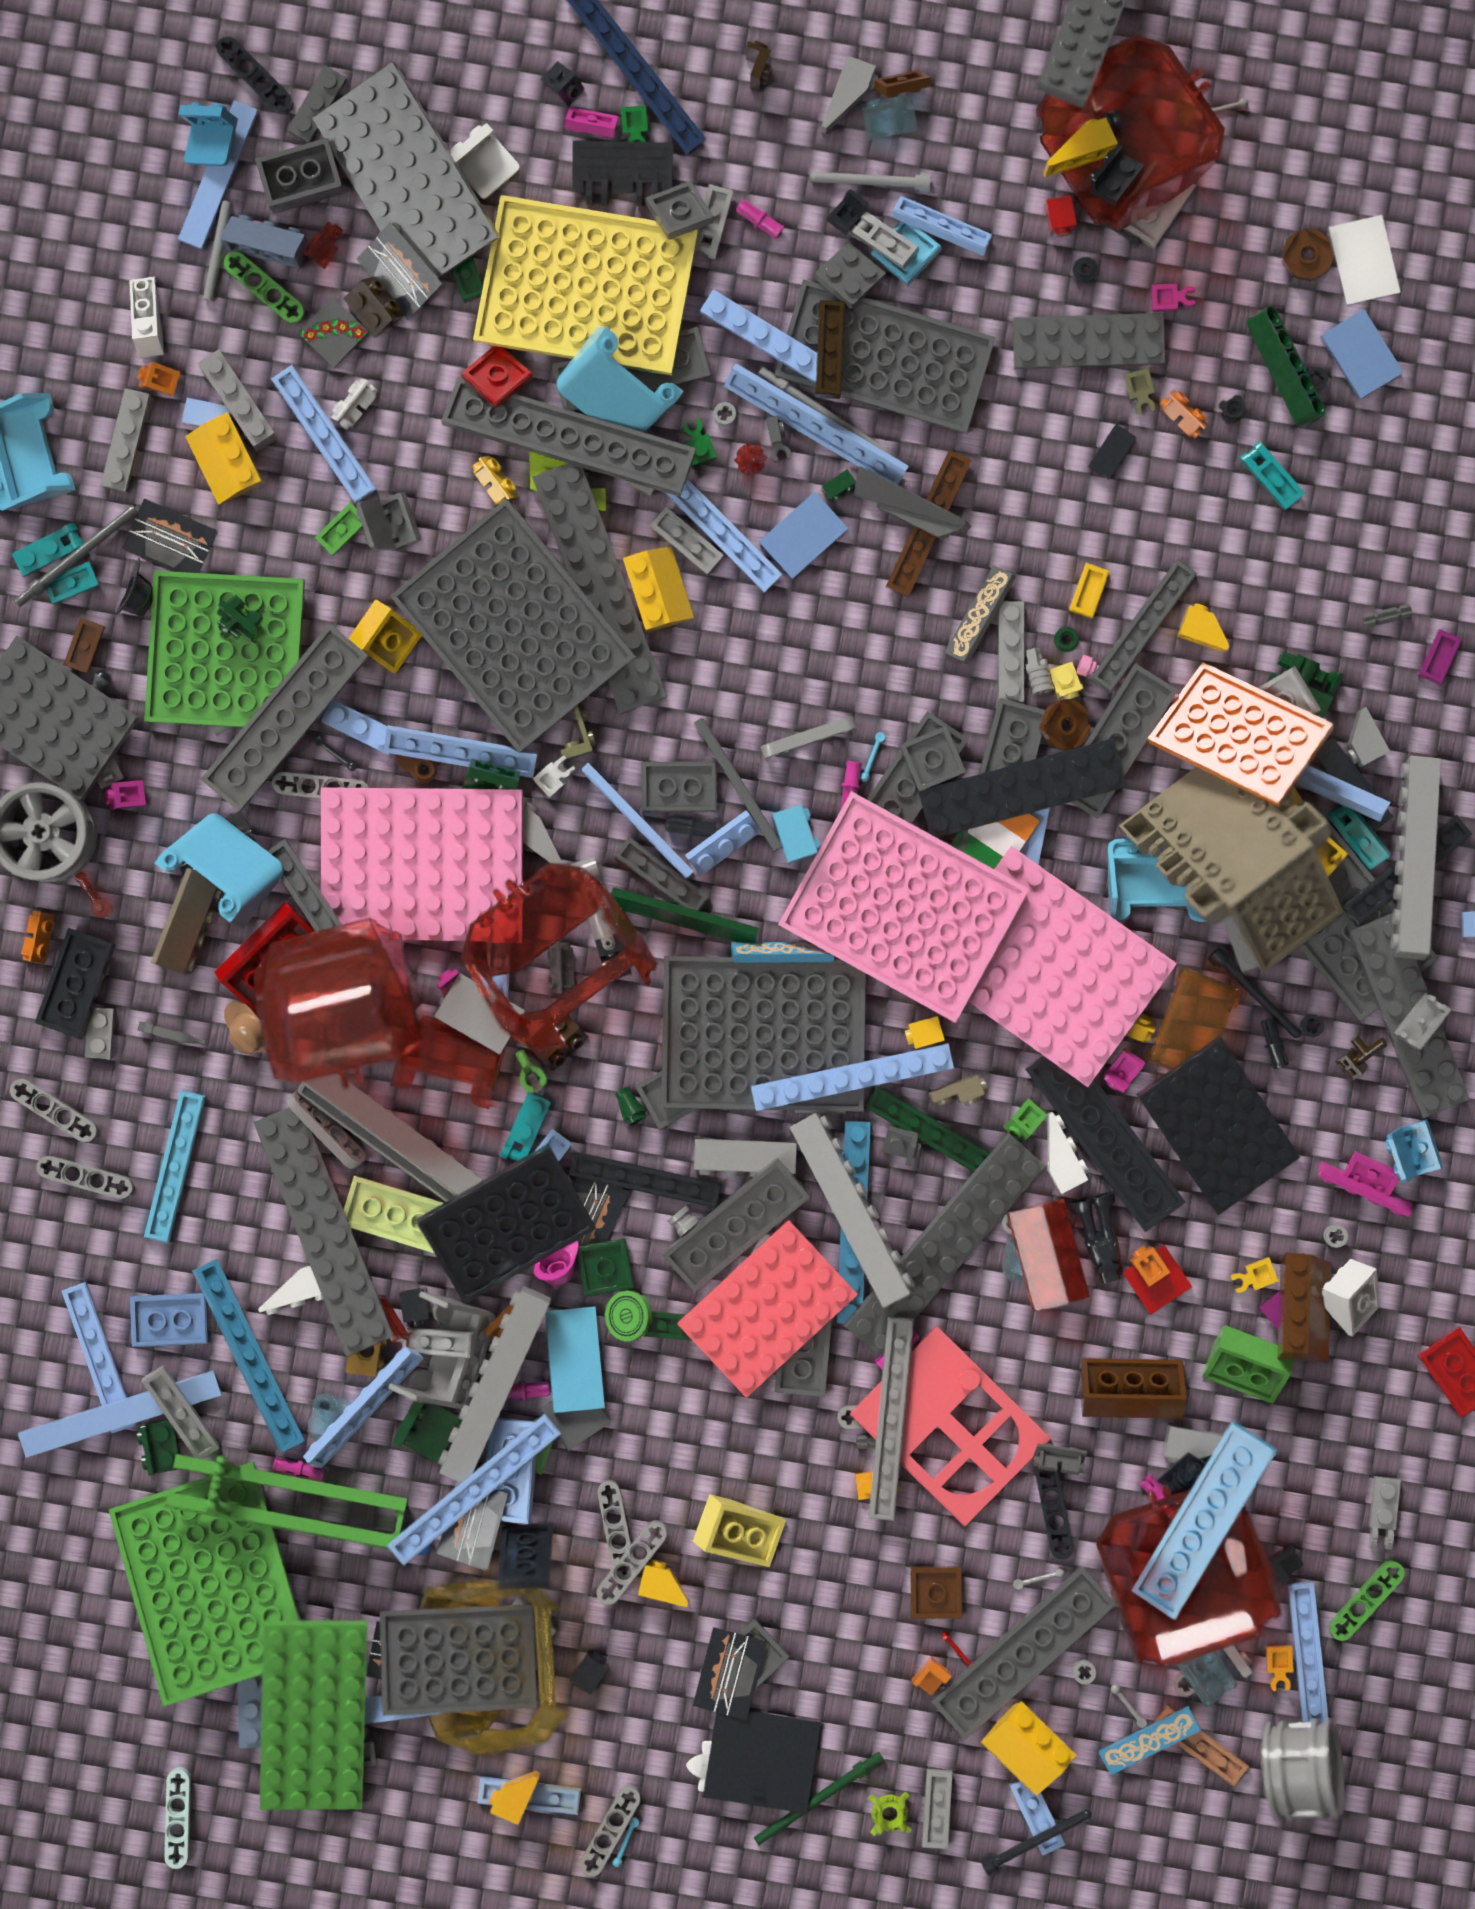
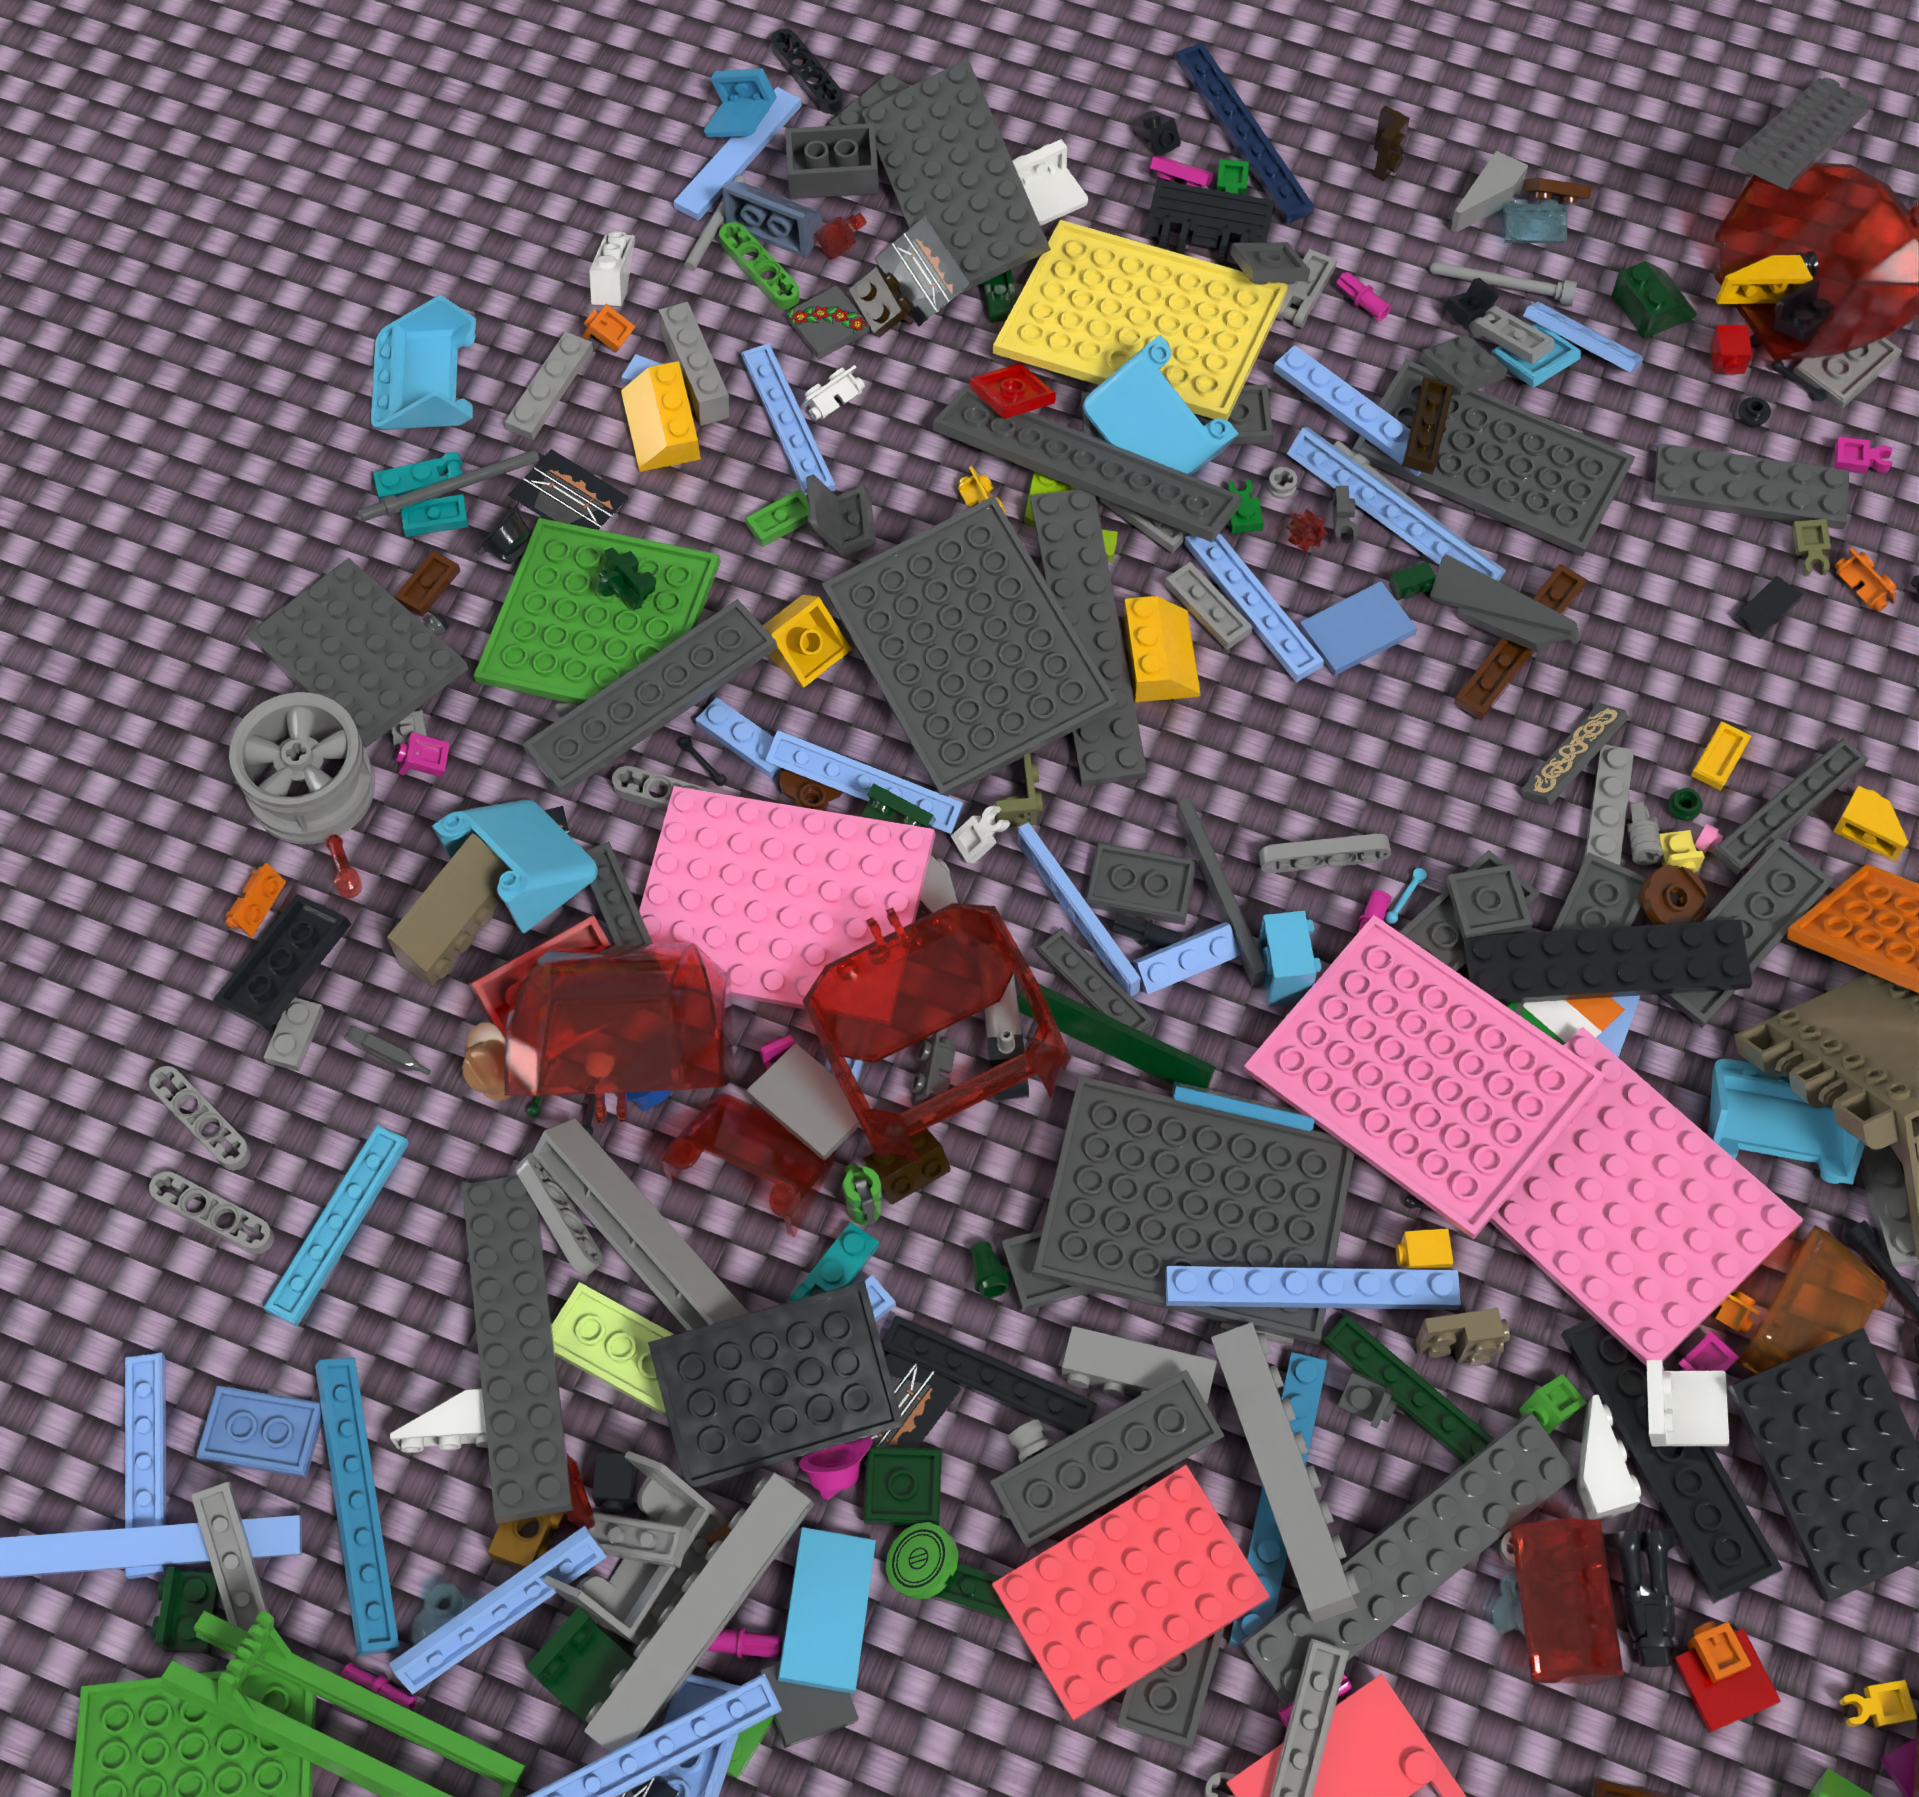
camera: 15 degrees right, 25 degrees down
none -> dark green slope [1612,261,1697,339]
none -> white bracket [1647,1360,1729,1446]

